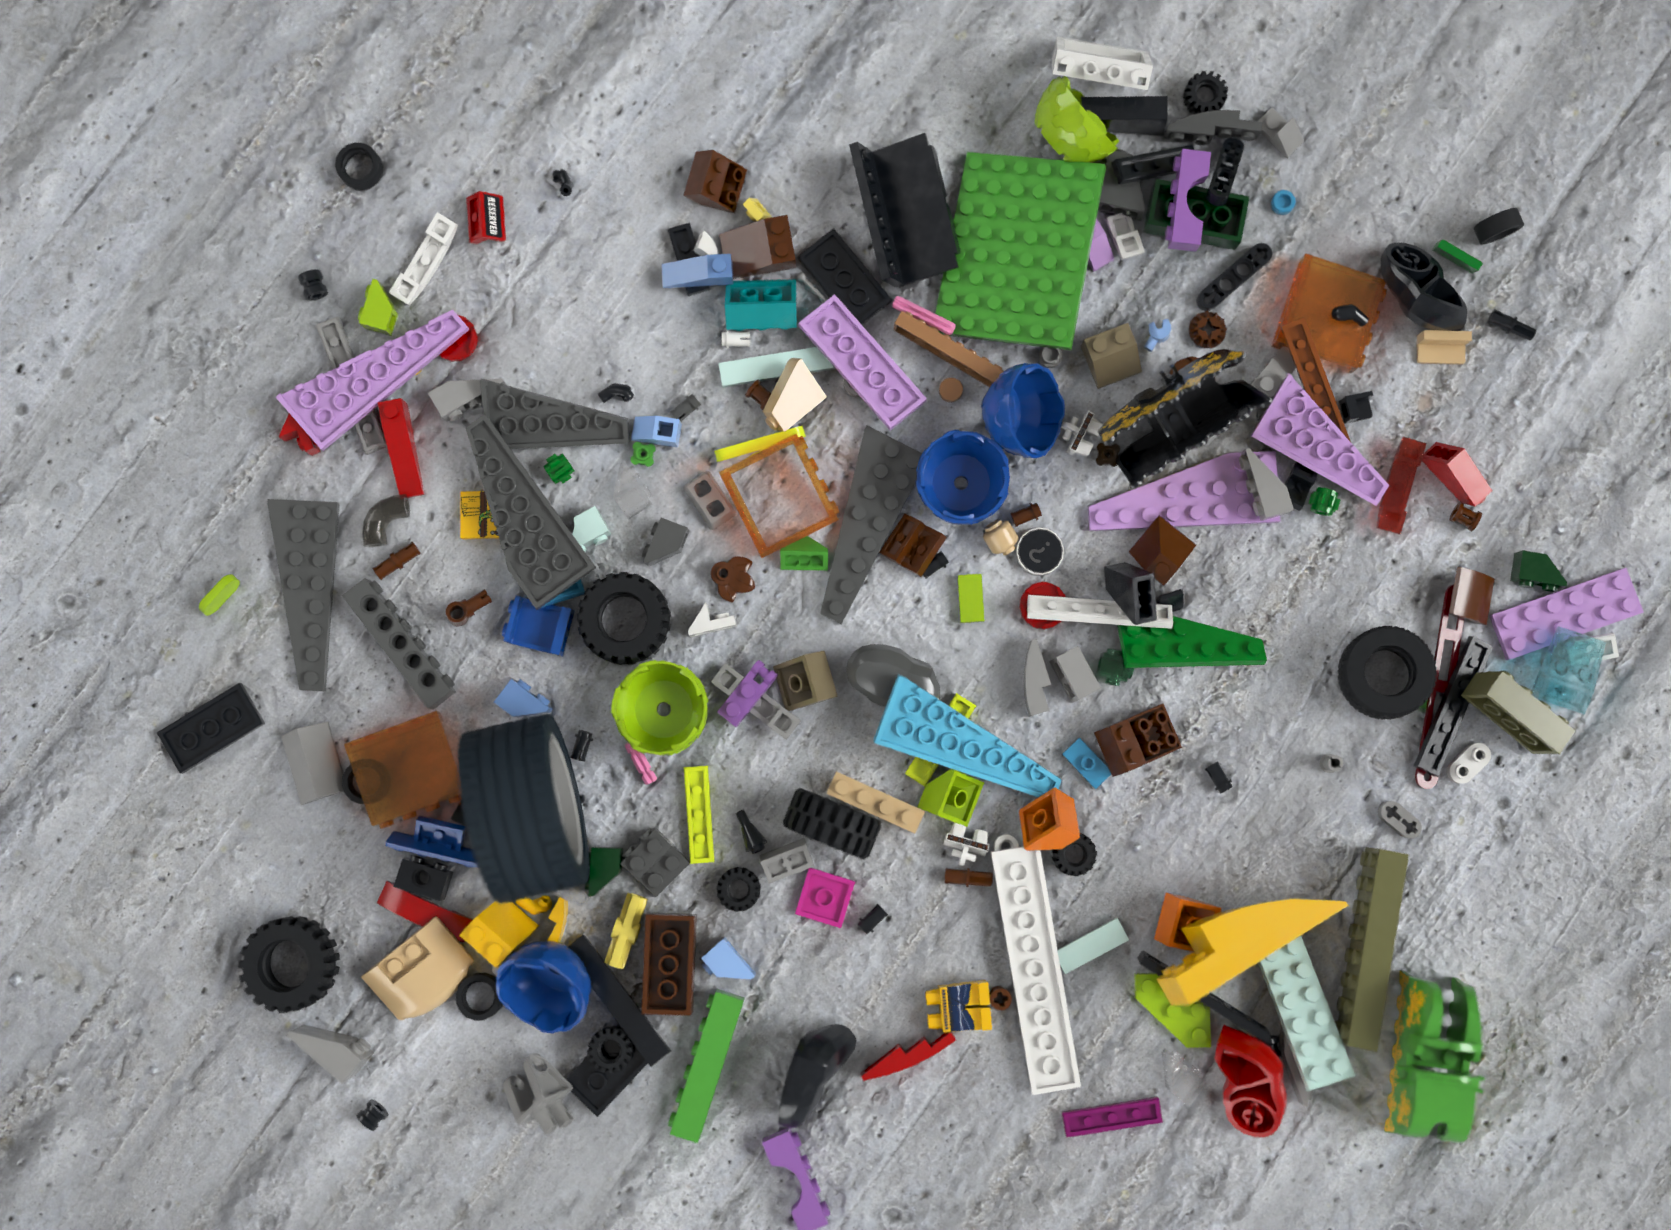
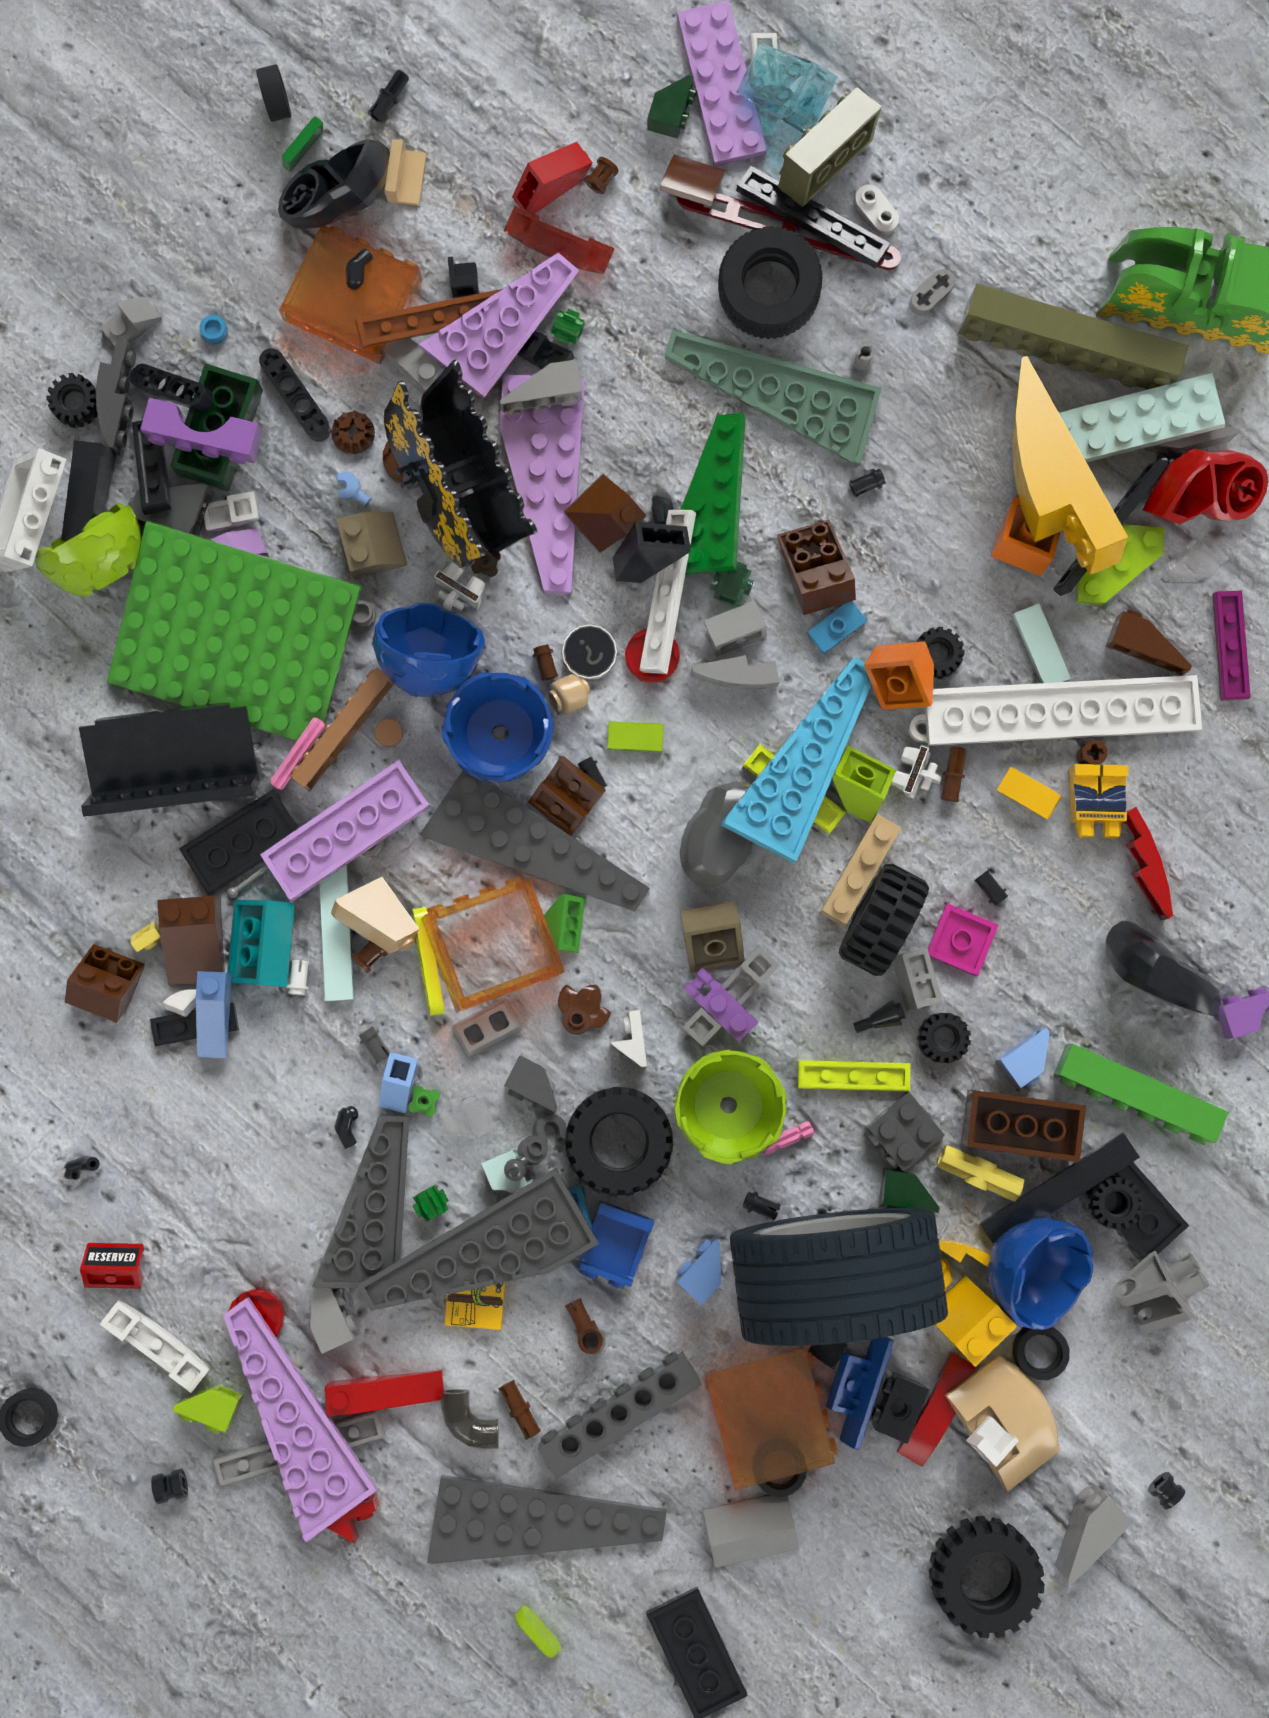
camera: 95 degrees left, 0 degrees up
none -> dark grey piece [504,1113,567,1181]
none -> sand green wing [665,329,882,466]
none -> white panel [966,1416,1019,1467]
none -> yellow slope [997,766,1062,820]
none -> reddish brown slope [1105,610,1192,676]

